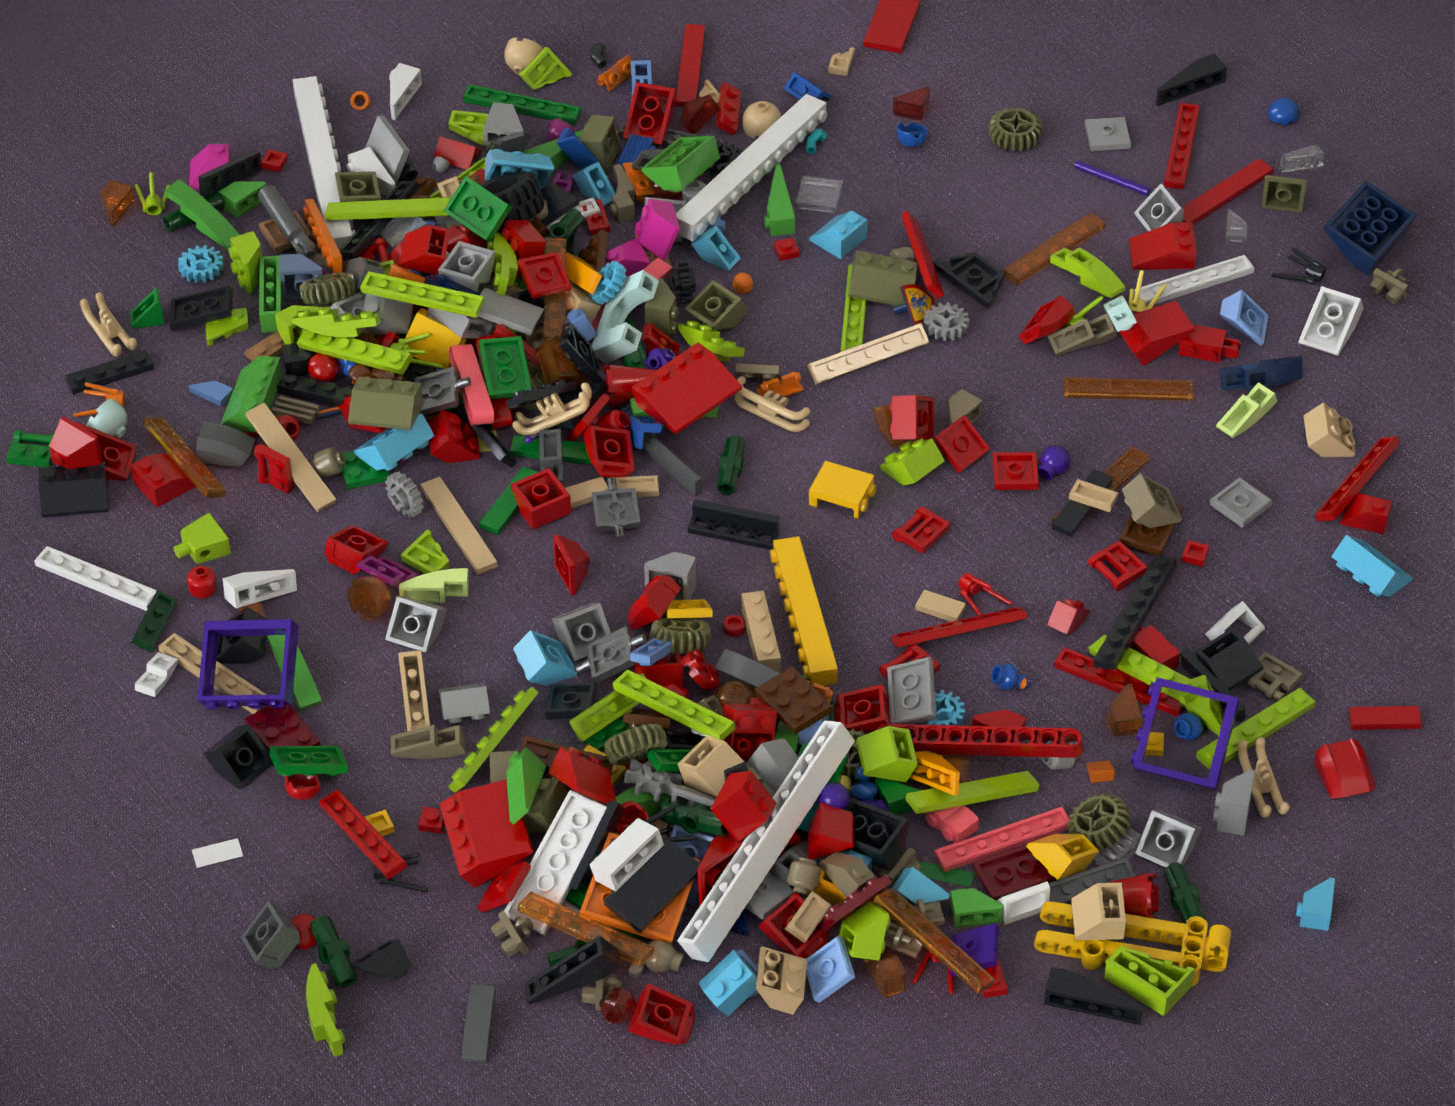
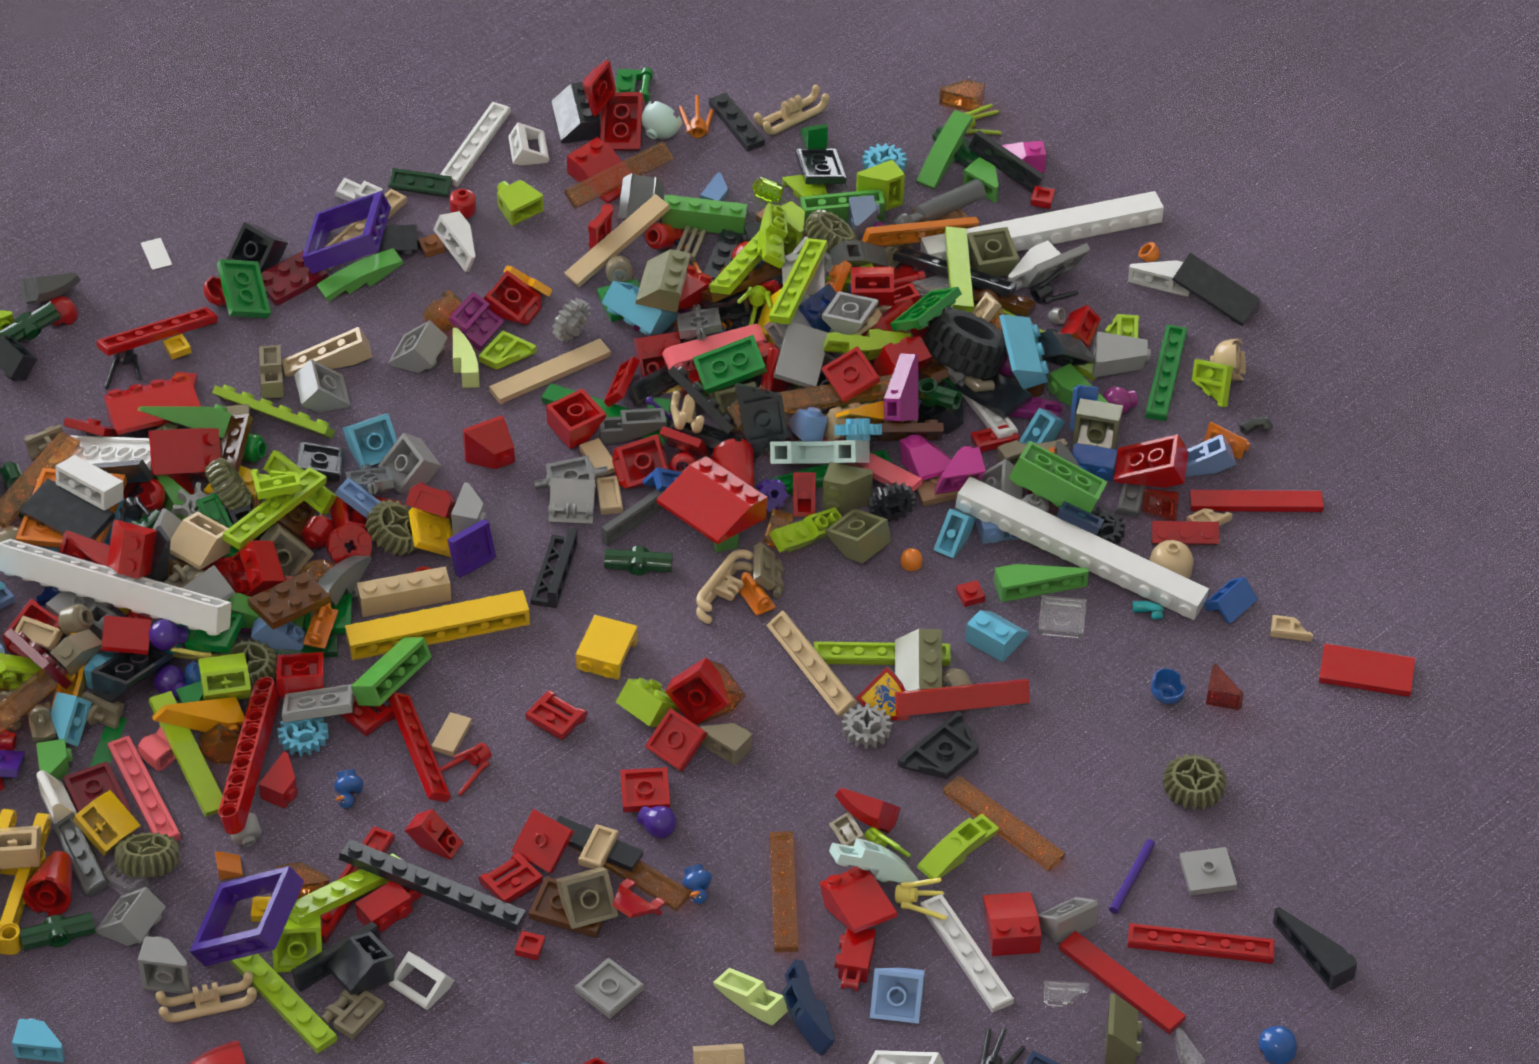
camera: 85 degrees right, 0 degrees up
none -> lime wing [251,469,302,500]
none -> bright green brick [351,637,432,706]
none -> dark purple plate [447,519,497,578]
none -> light orange tile [503,265,553,297]
none -> white tile [508,122,549,166]
none -> red plate [511,809,574,874]
none -> light grey hinge [548,478,595,524]
none -> red tile [603,356,640,408]
none -> red flag [612,878,667,918]
none -> blue animal [683,864,712,904]
none -> clear neon green brick [752,176,784,202]
none -> magenta slope [884,354,918,421]
none -> dark blue plate [1056,501,1104,536]
none -> black slope [1172,252,1261,326]

